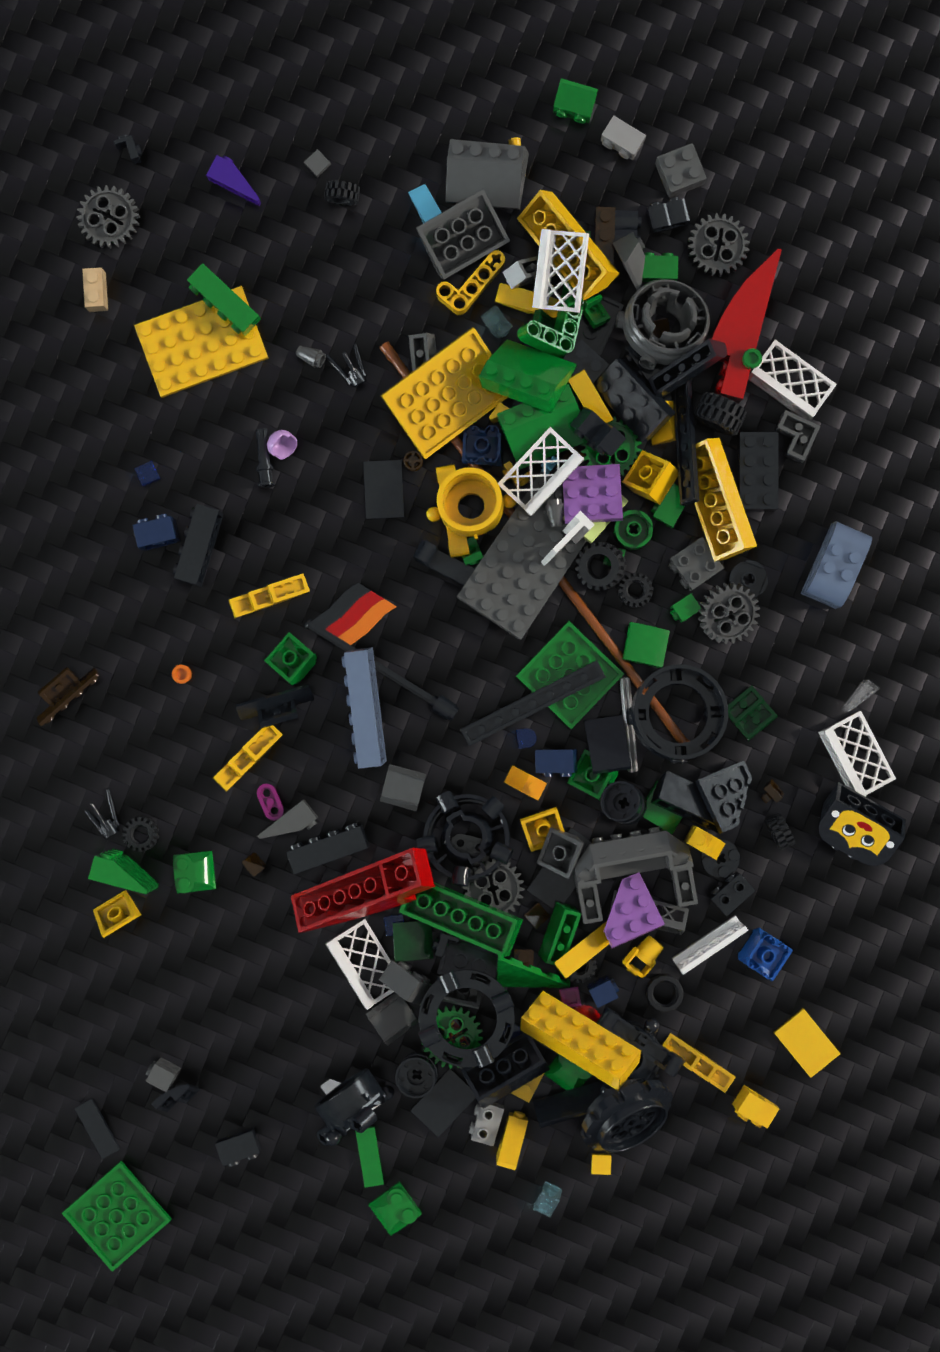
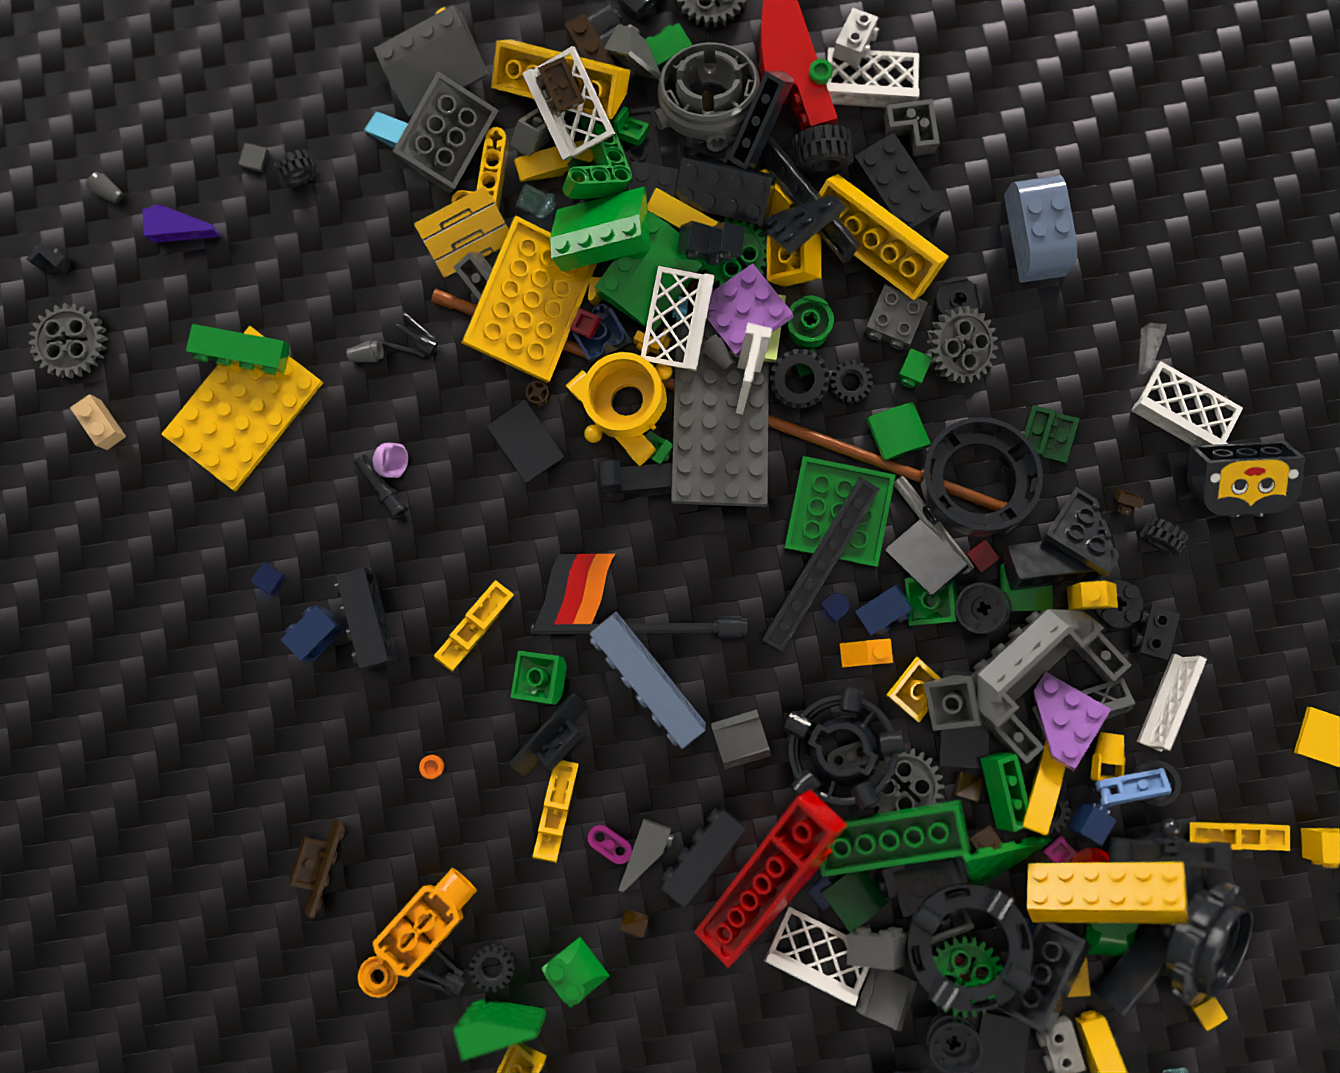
camera: 25 degrees left, 5 degrees down
green brick [651,484,685,529] -> none
blue slope [738,927,793,981] -> none
none -> dark grey cone [86,172,124,204]
none -> light orange brick [358,868,477,998]
none -> yellow sticker [414,186,509,277]
none -> dark brown bracket [535,57,584,117]
none -> dark red tile [570,308,602,340]
none -> black plate [761,195,847,255]
none -> light grey brick [833,8,879,67]
none -> dark red tile [965,540,1000,573]
none -> medium blue plate [1095,768,1172,808]

